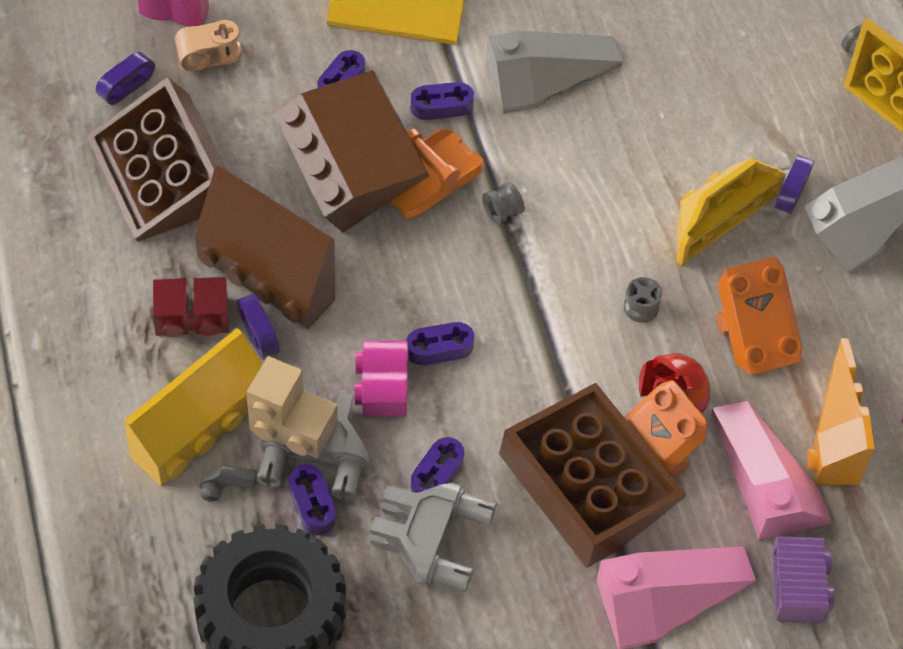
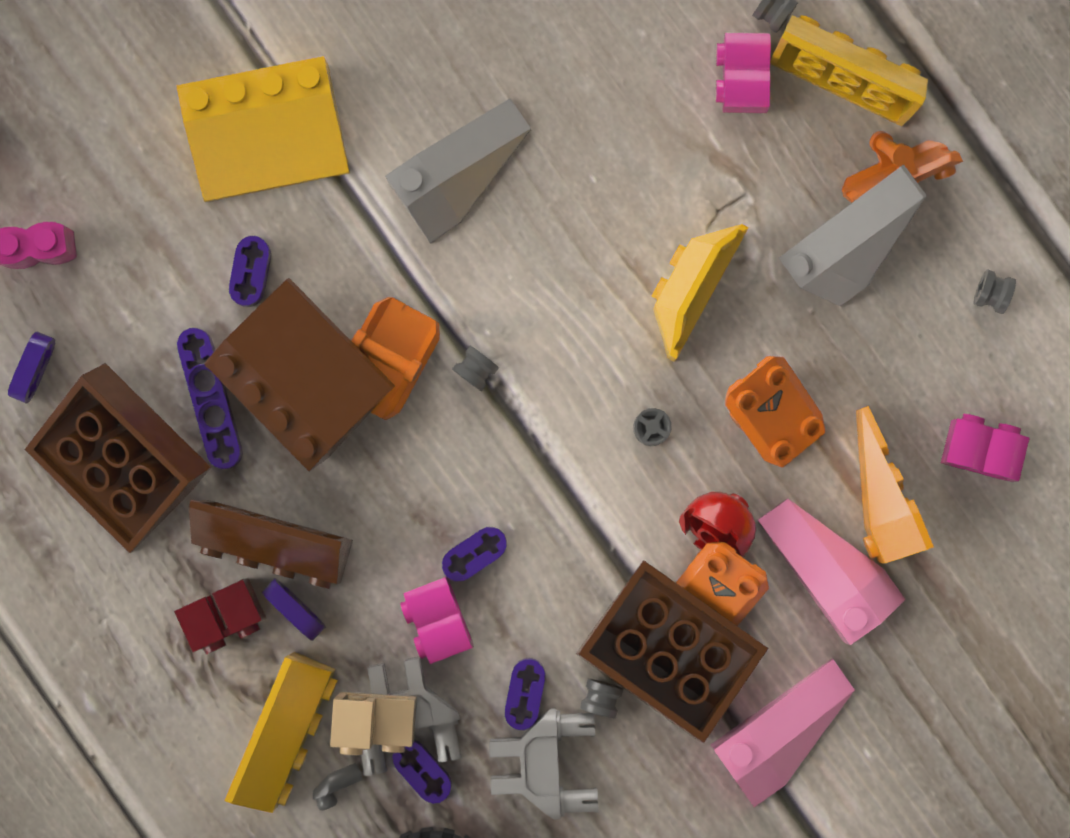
camera: 10 degrees left, 30 degrees up
light nougat piece [175,20,242,72] -> none
dark purple beam [410,82,474,120] -> none
medium lavender brick [772,536,834,623] -> none
dark purple beam [775,154,815,214] -> none
none -> dark purple beam [177,328,243,469]
none -> dark grey wheel [580,678,624,718]
none -> dark pink brick [716,33,771,113]

